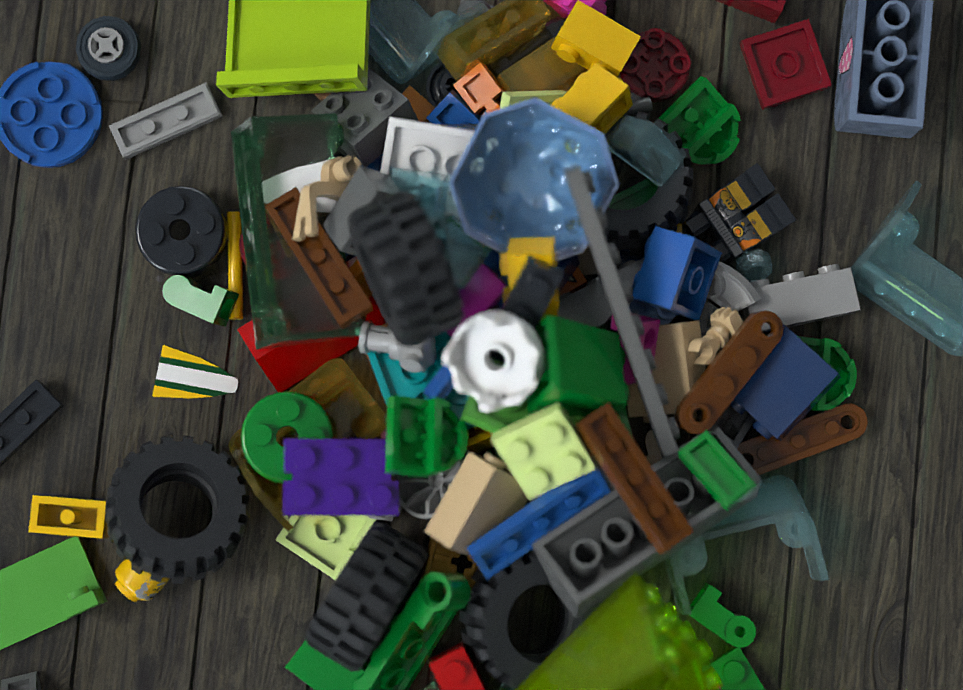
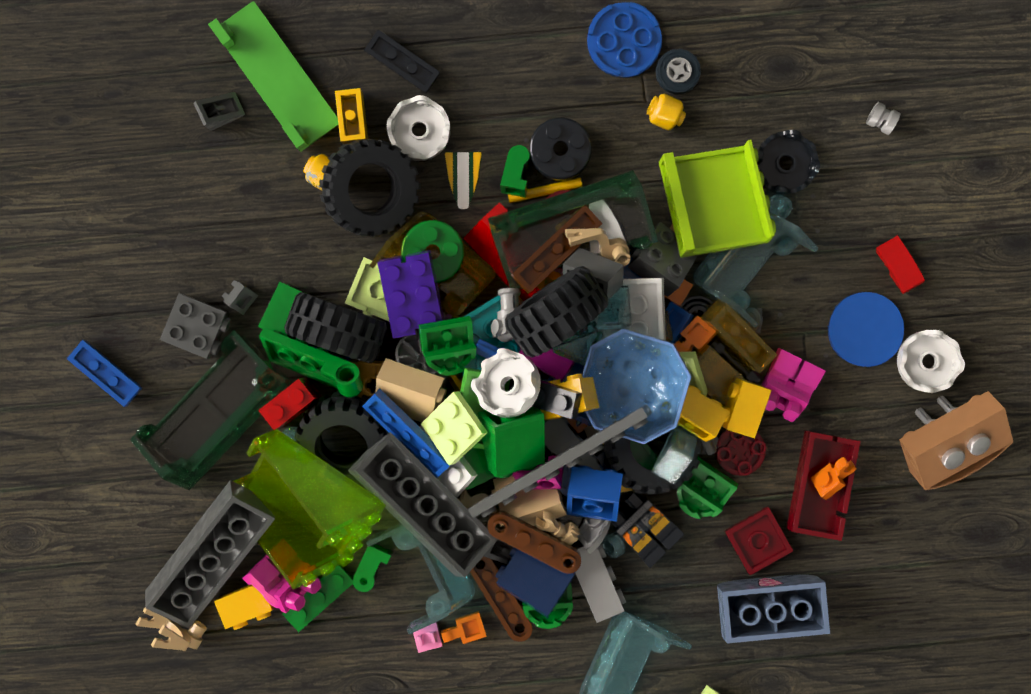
camera: 75 degrees right, 5 degrees up
light grey tile [109,82,222,160] -> none
reddish brown piece [574,402,694,554] -> none
green tile [677,430,757,512] -> none
none -> white plate [387,95,450,161]
none -> bright pink tile [412,620,443,653]
none -> orange plate [441,611,487,644]
none -> yellow head [647,93,686,131]

